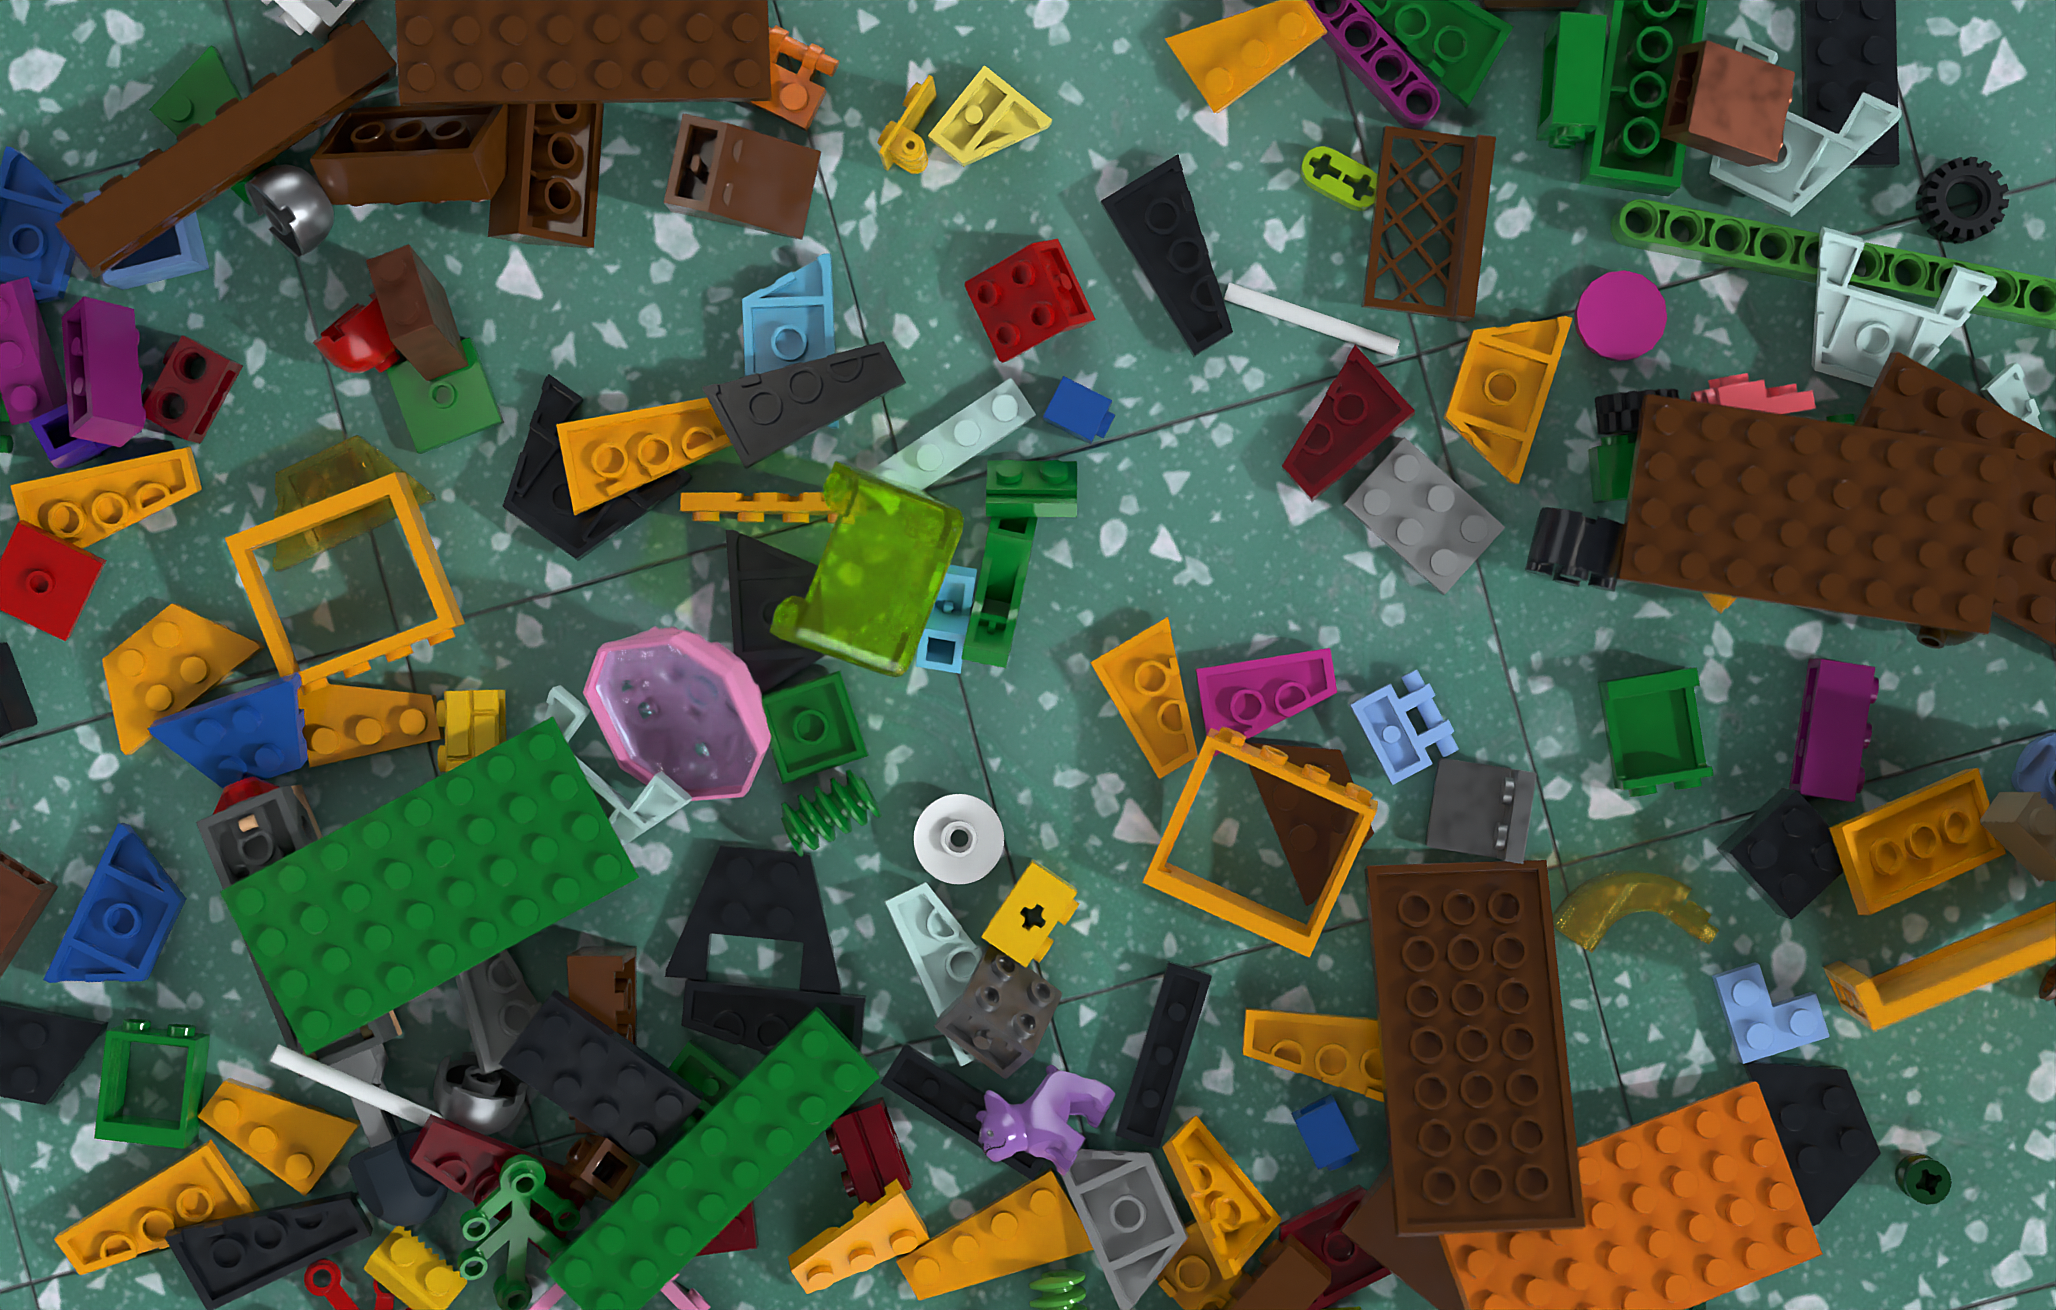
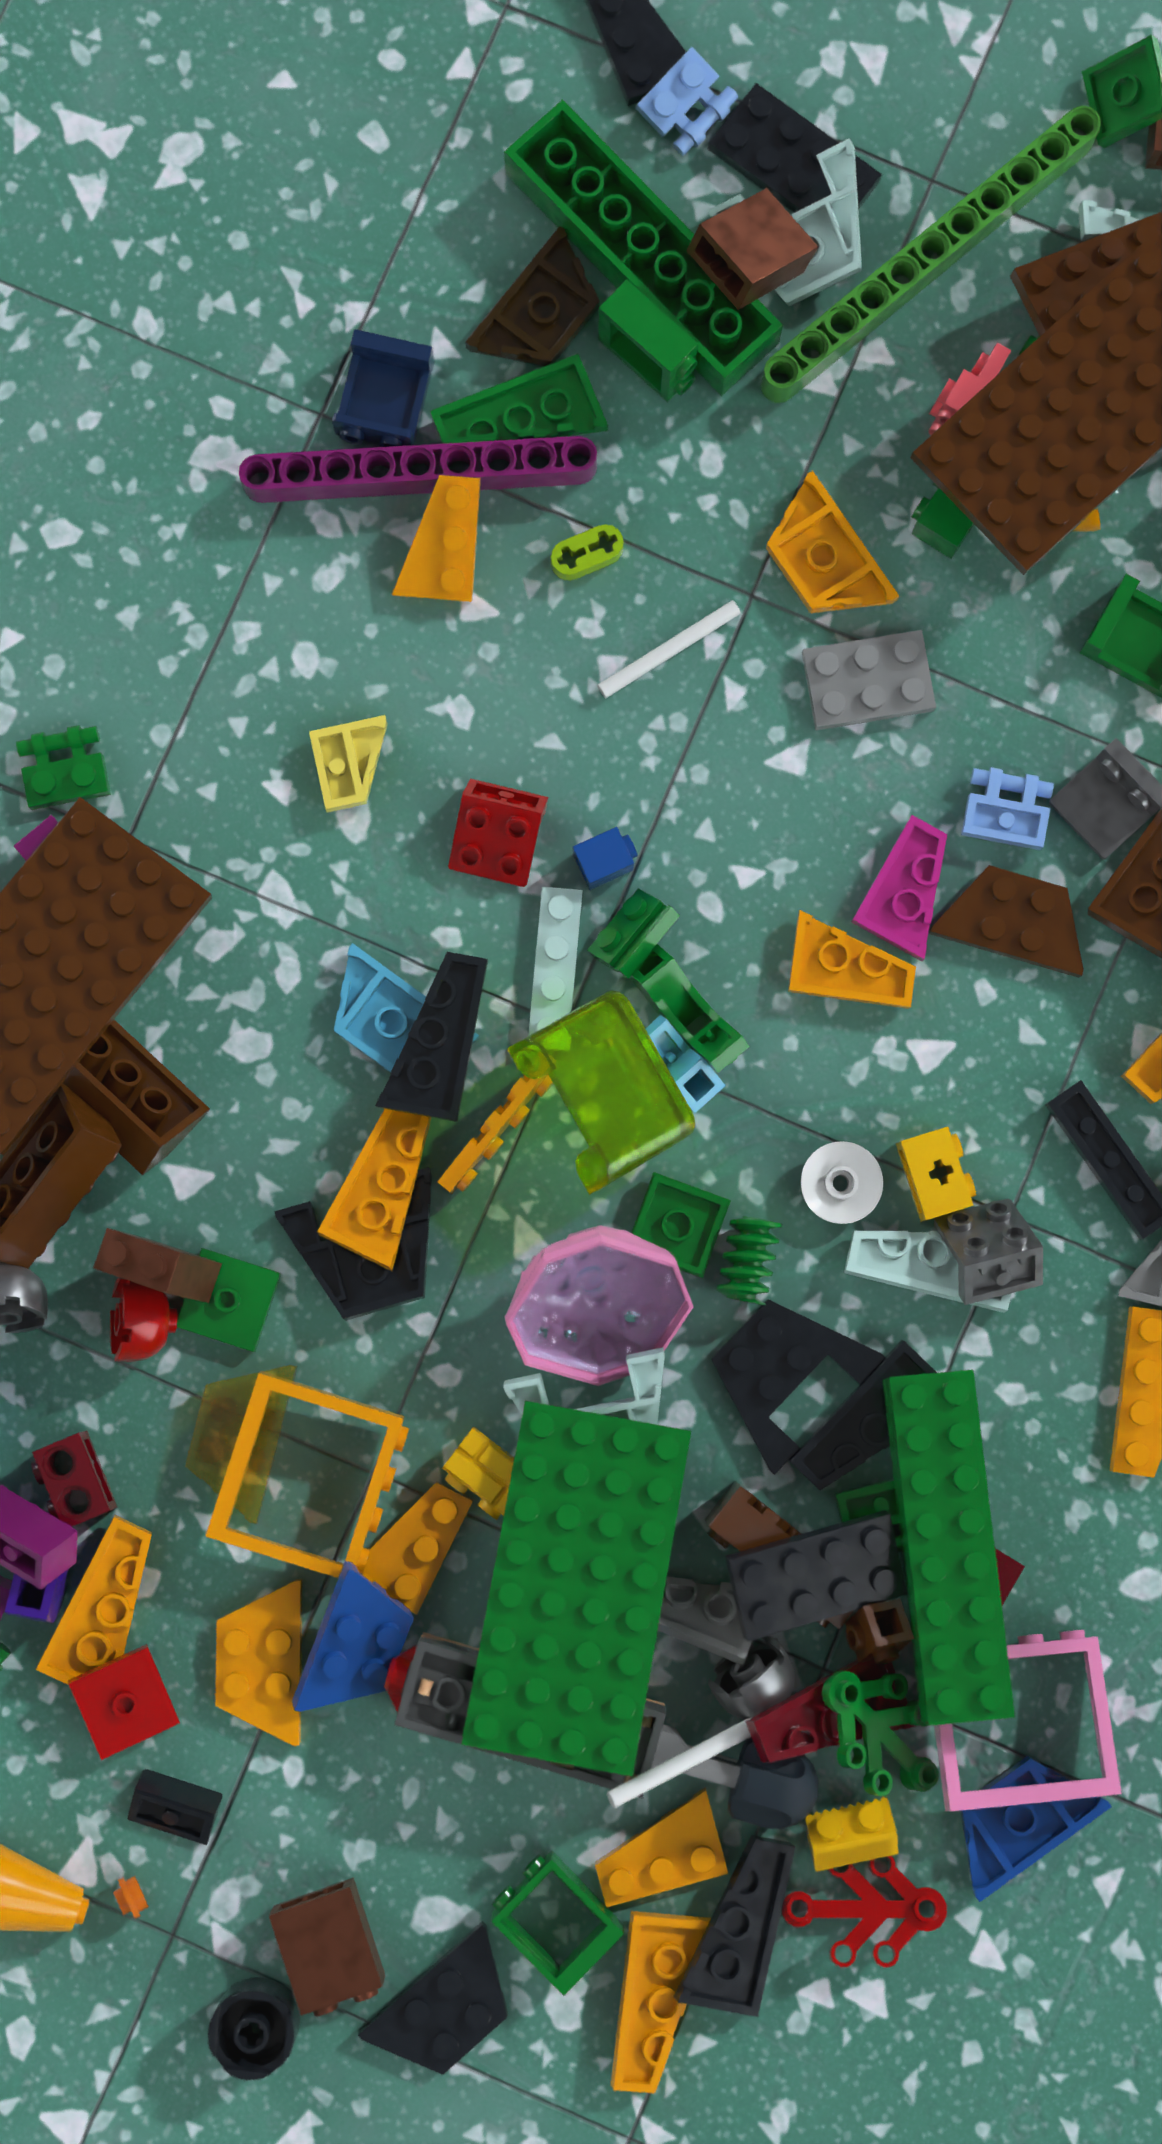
camera: 50 degrees left, 5 degrees down
blue wing [43,823,187,983] -> none
reddish brown slope [663,113,822,240] -> none
black wing [726,530,826,694] -> none
orange plate [744,25,839,132] -> none
light orange wing [787,1179,931,1294] -> none
dark red brick [825,1097,914,1205] -> none
yellow hinge [877,75,937,174] -> none
black plate [880,1043,1046,1181] -> none
medium lavender animal [976,1065,1115,1176] -> none
black wing [1101,154,1233,357] -> none
light orange window [1142,727,1378,958] -> none
dark red wing [1282,345,1415,502] -> none
reddish brown fence [1362,126,1496,323] -> none
black brick [1525,507,1624,592] -> none
dark pink tile [1574,270,1667,362] -> none
black tyre [1595,389,1679,435] -> none
light aqua wing [1811,227,1997,387] -> none
black tyre [1916,157,2009,244] -> none

